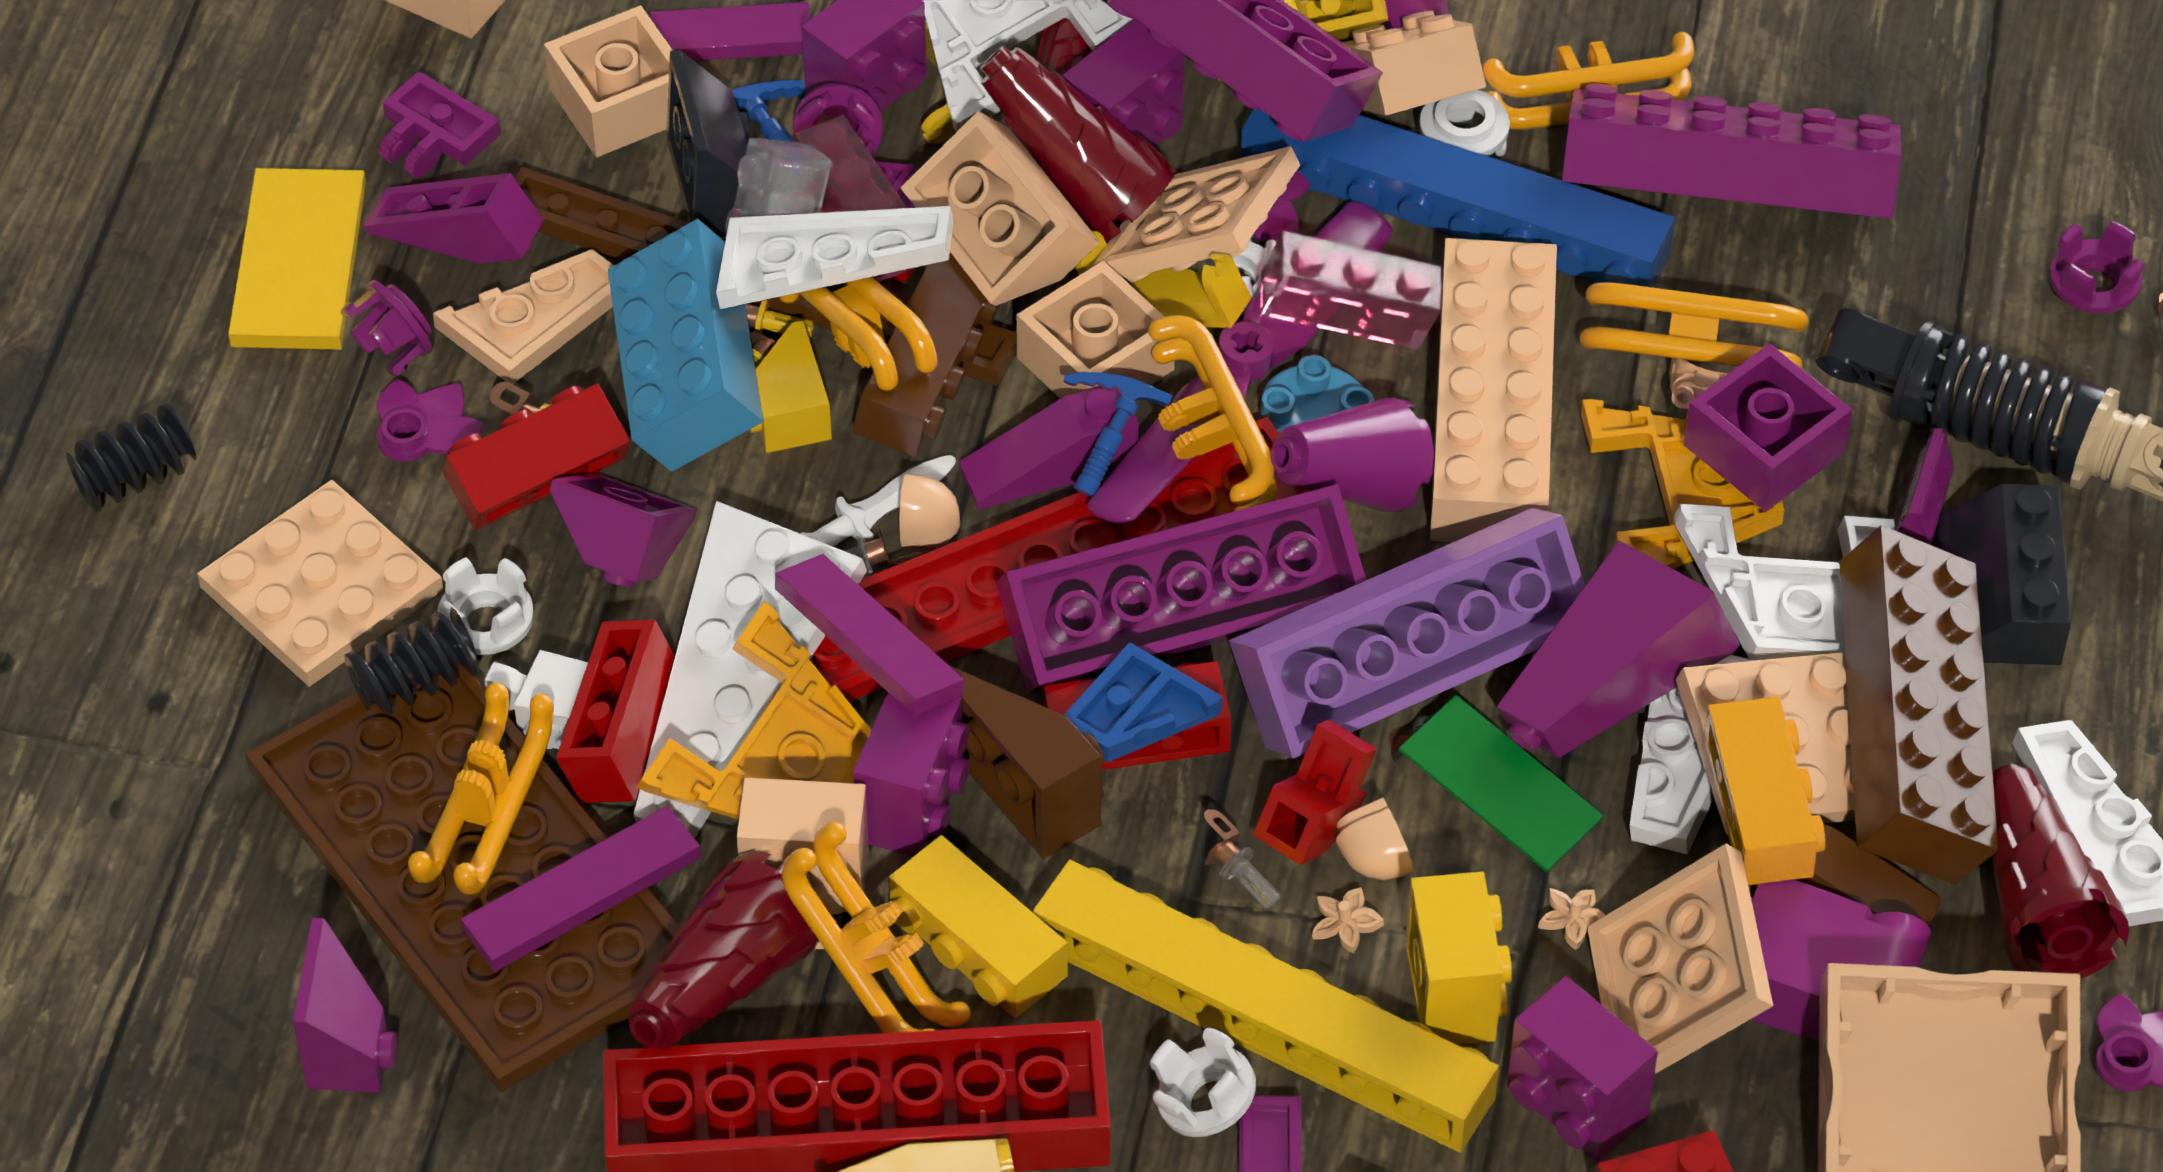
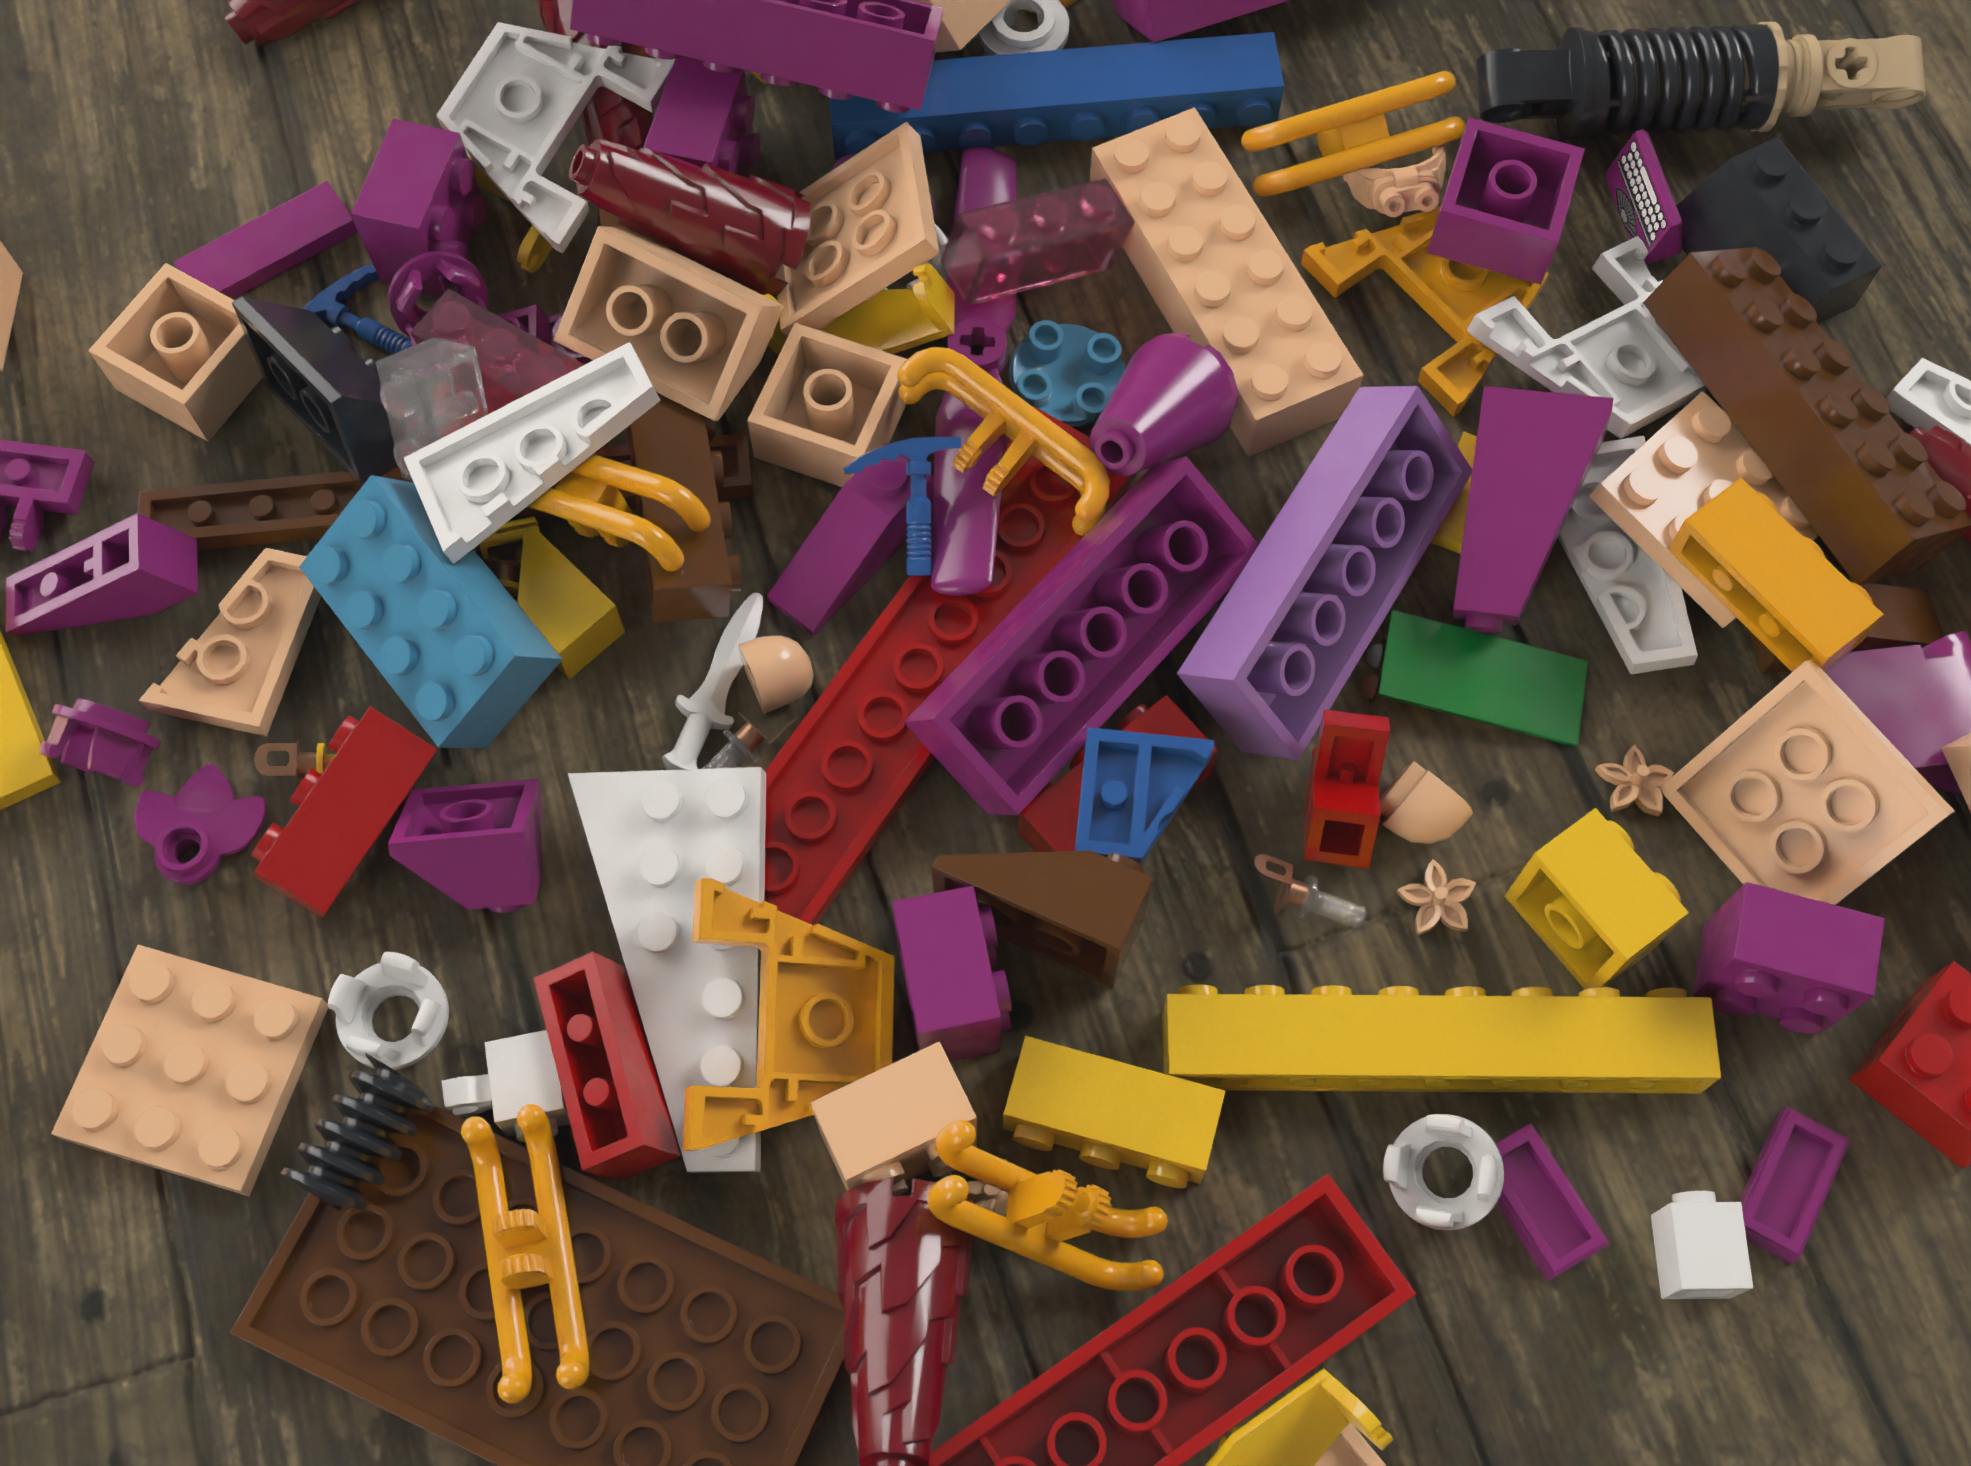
camera: 30 degrees left, 15 degrees up
magenta tile [461,806,701,972] -> none
magenta tile [774,554,964,716] -> none

